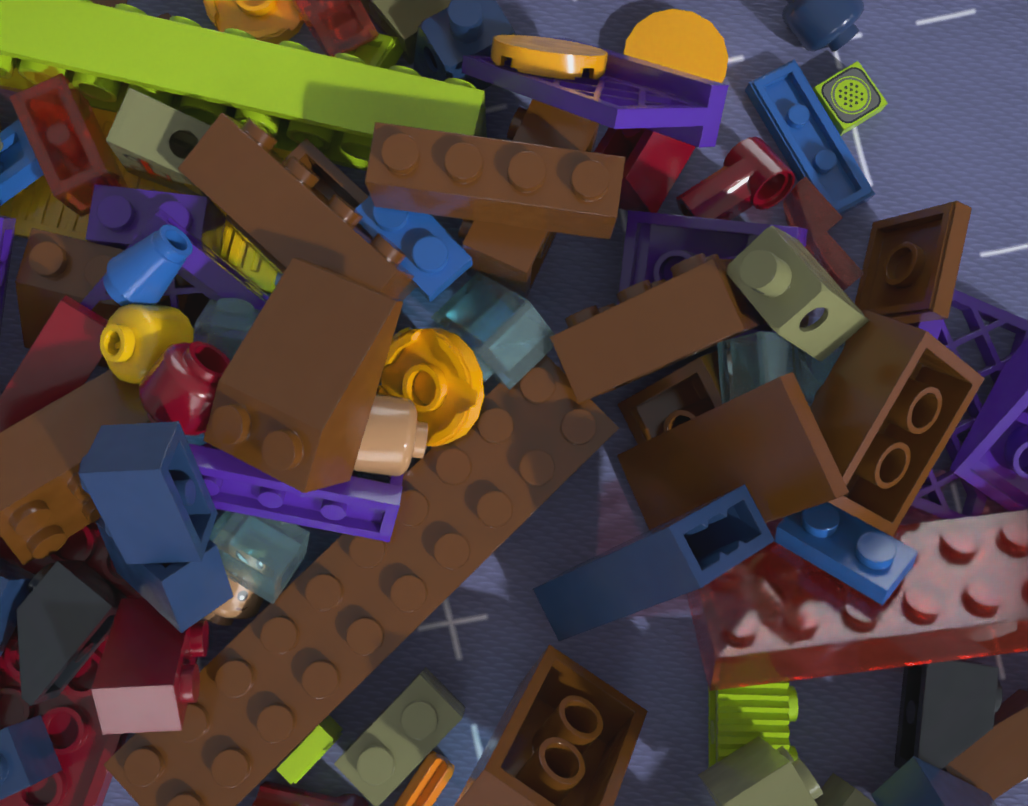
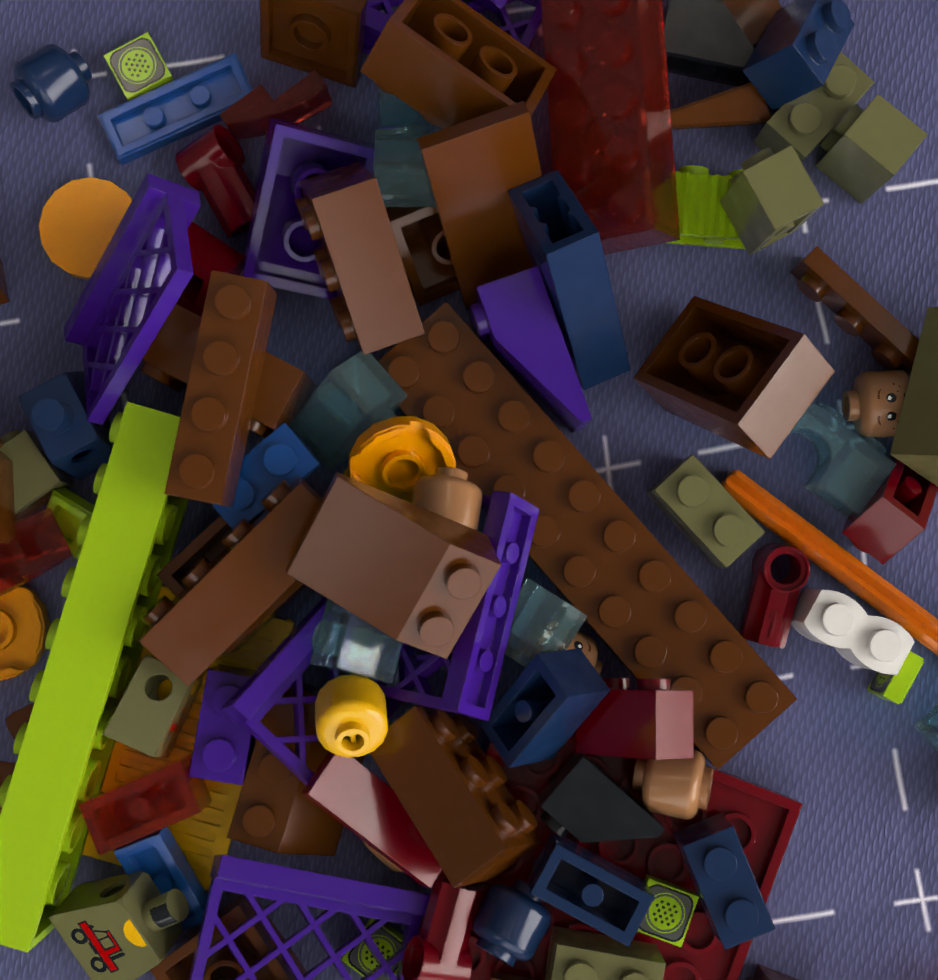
camera: 90 degrees left, 5 degrees up
dark blue brick [78,421,218,564] -> none
blue cone [103,225,193,306] -> none
dark red head [139,341,230,436] -> none
lime tile [276,715,343,784] -> none
light orange tile [490,35,608,80] -> none
olive torso [726,226,870,362] -> none
blue plate [774,502,918,605] -> none
none -> dark purple slope [469,266,592,433]
none -> medium nougat head [632,750,714,820]
none -> reddish brown slope [653,82,771,130]

